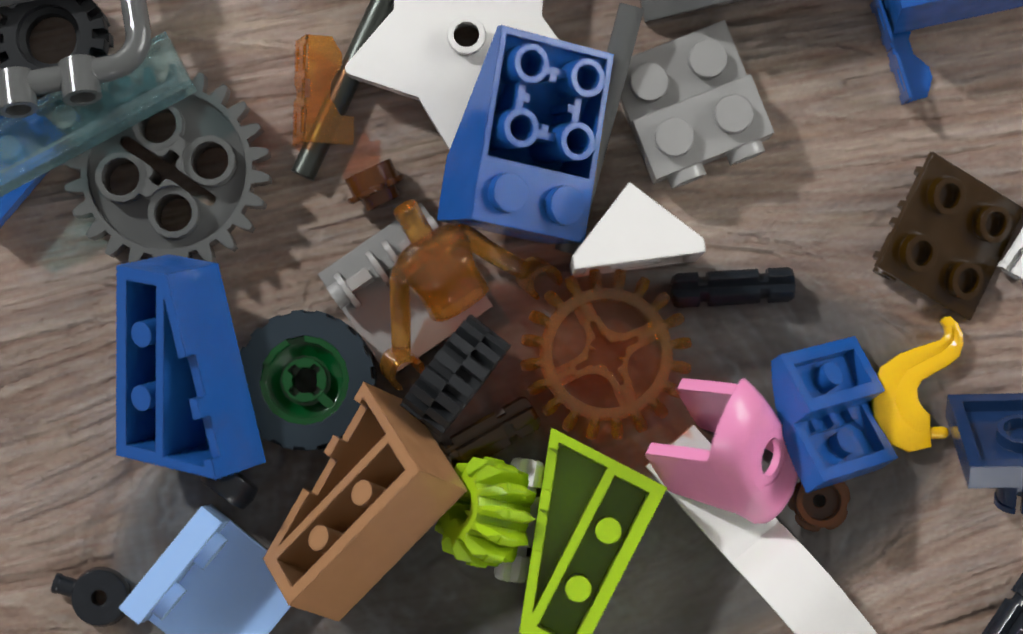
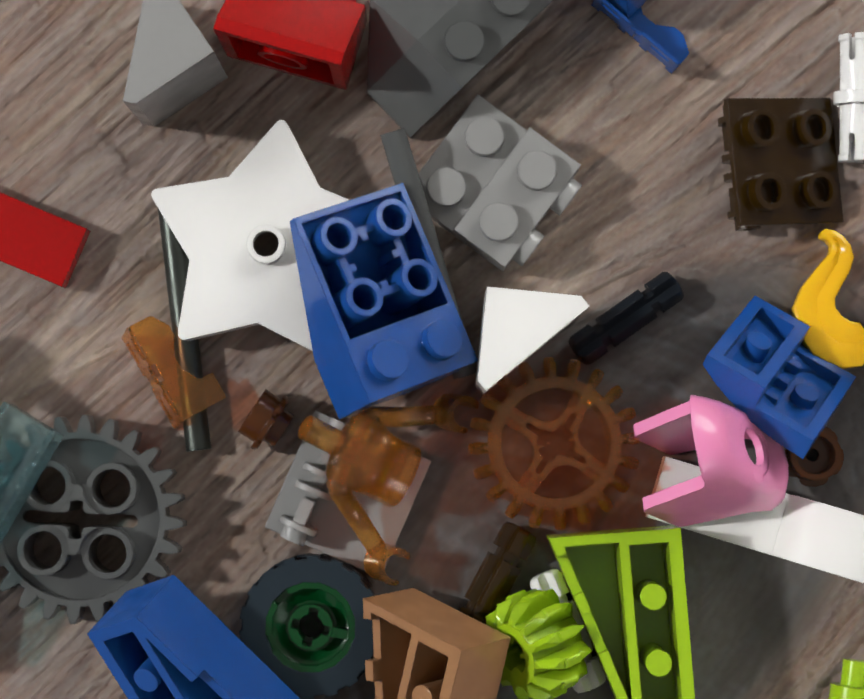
camera: 30 degrees left, 0 degrees up
black tyre [400,314,512,437] -> none

